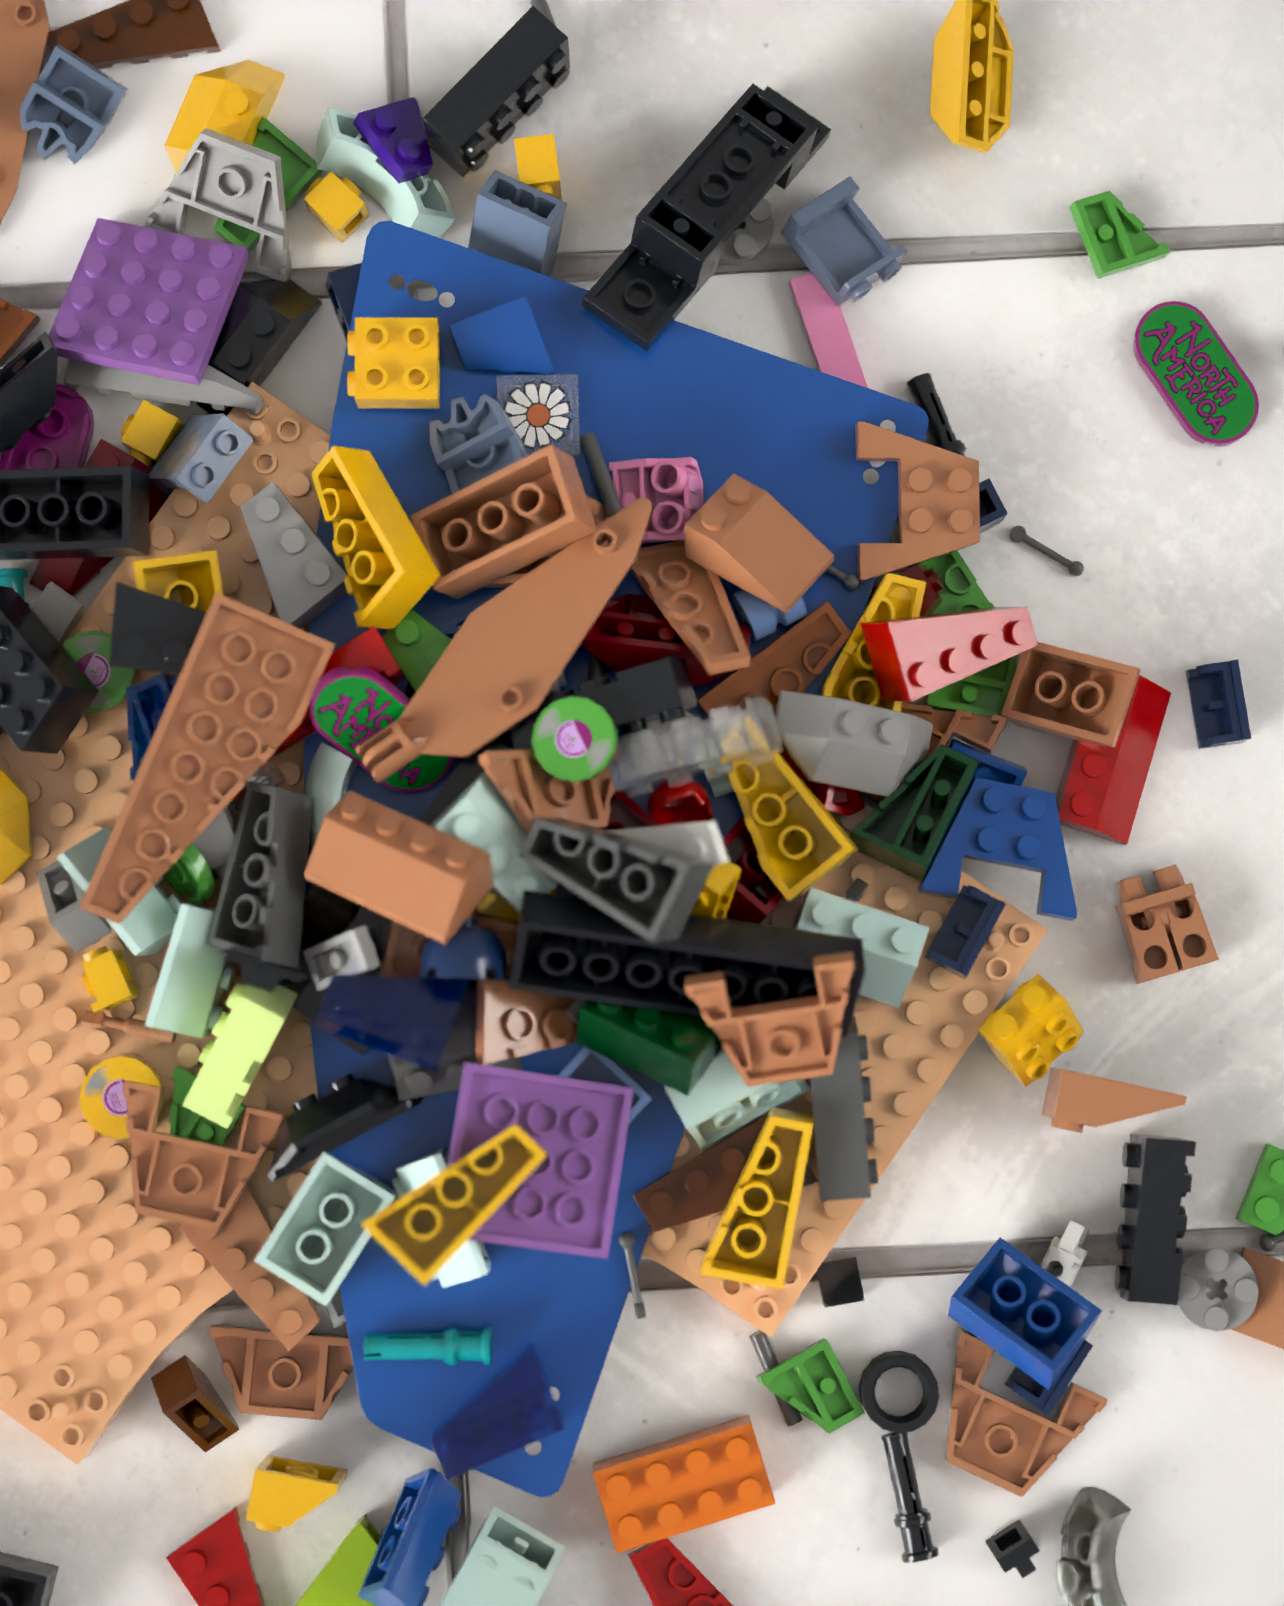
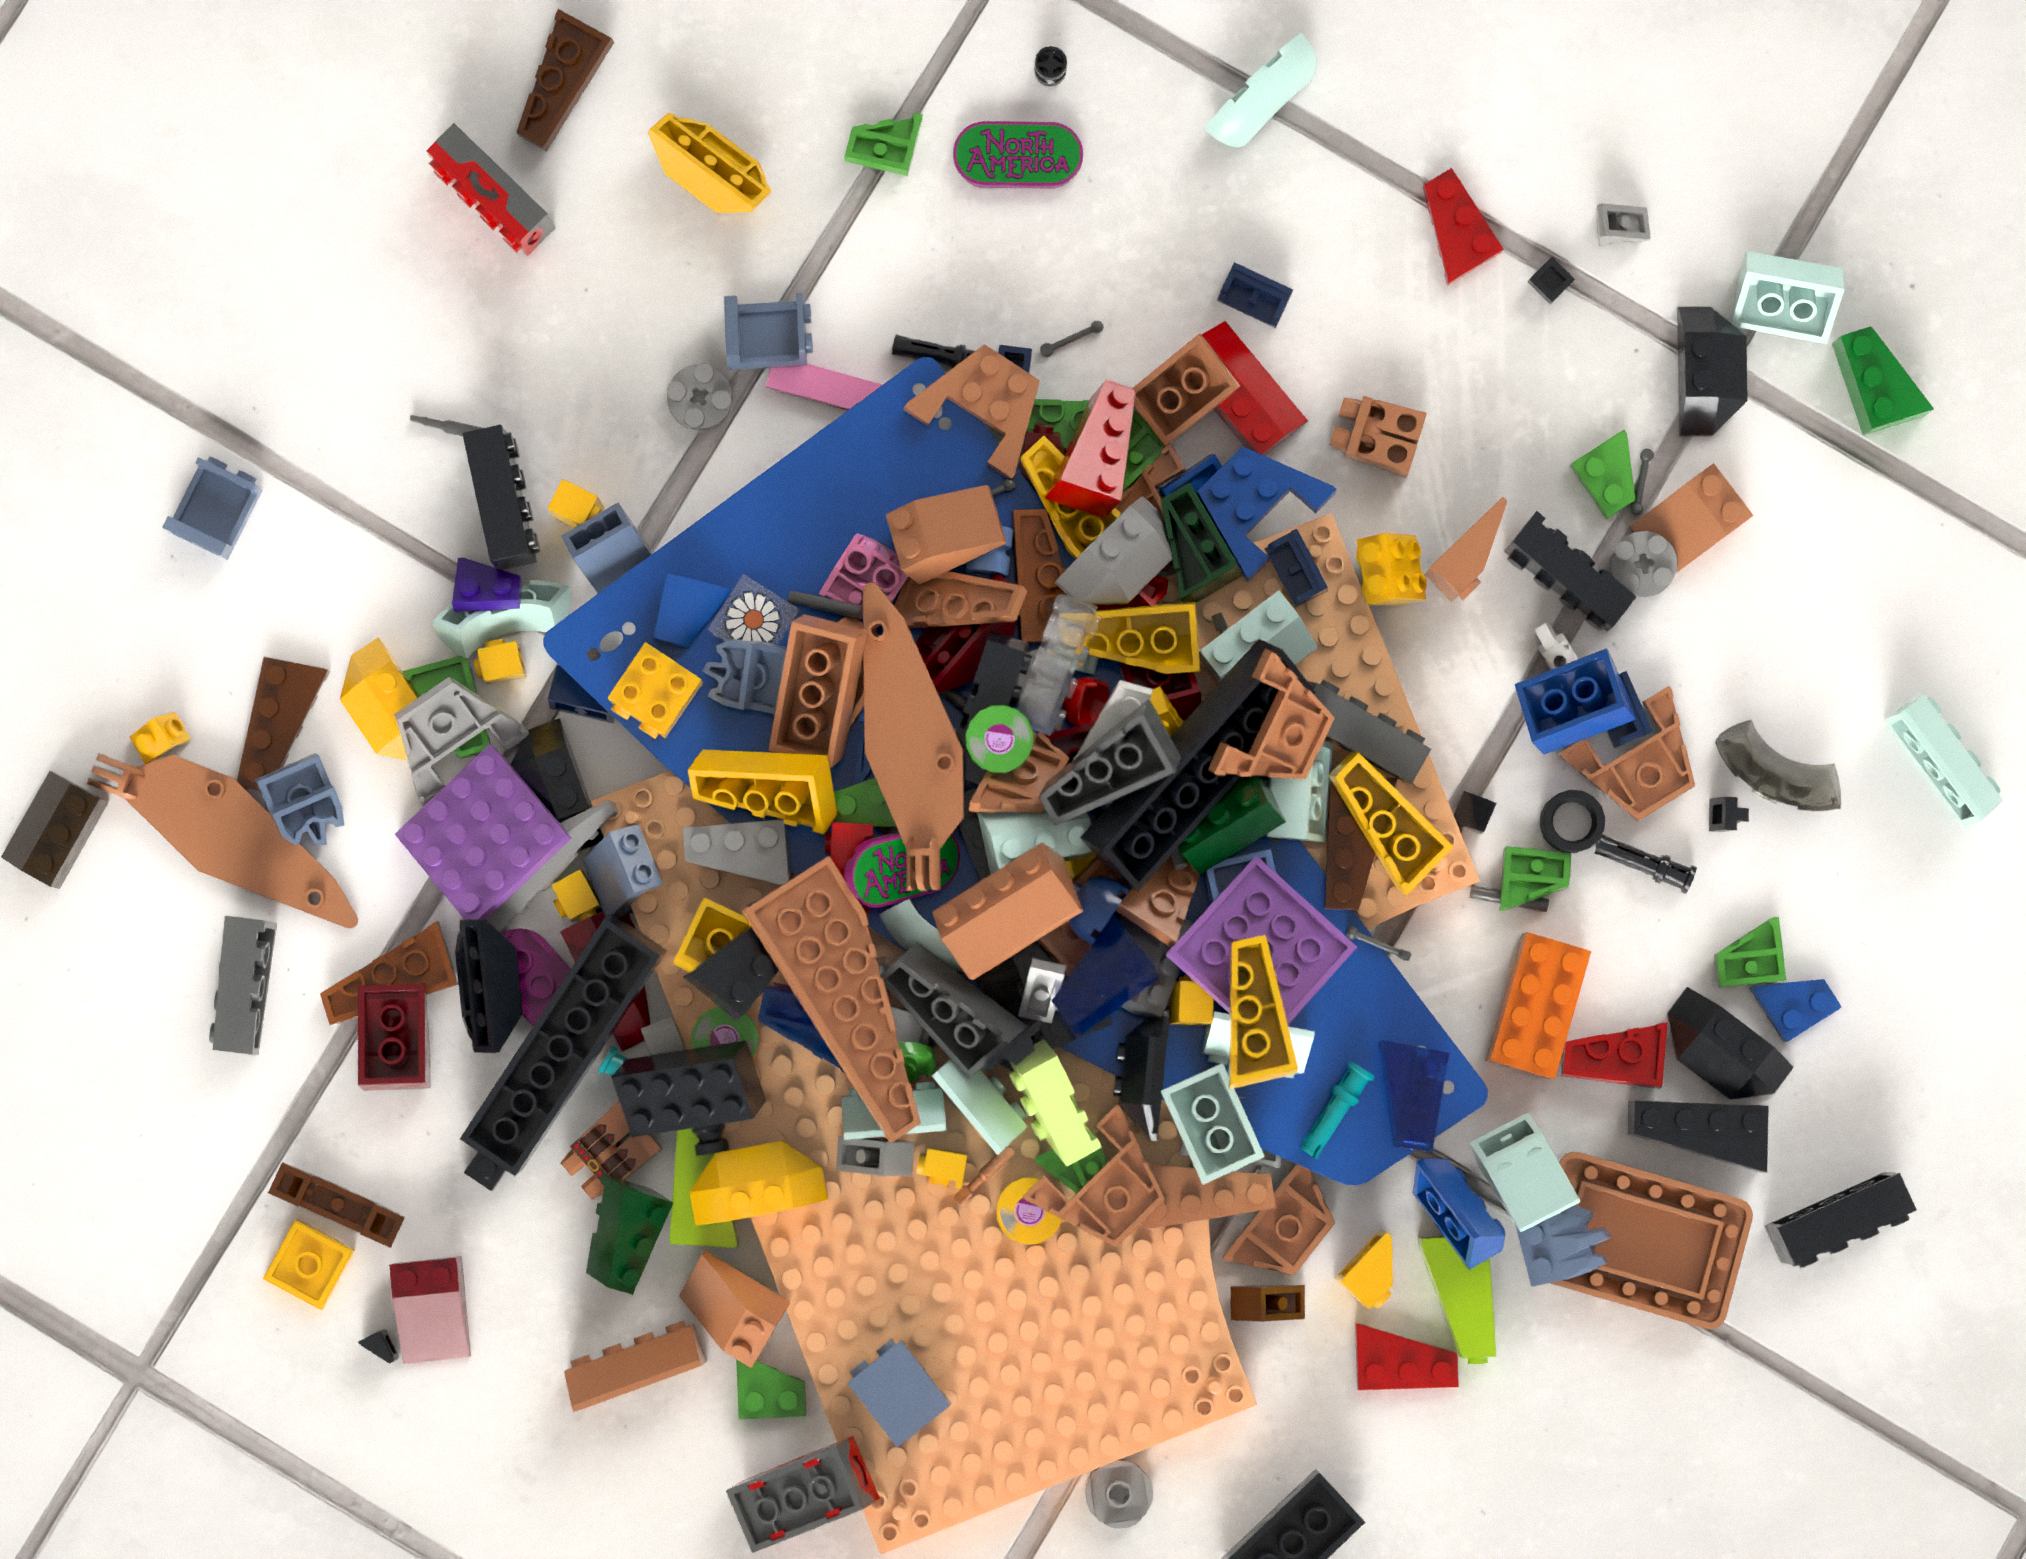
camera: 60 degrees left, 0 degrees up
black bracket [582,83,831,351] -> none
none -> yellow brick [1169,975,1213,1026]

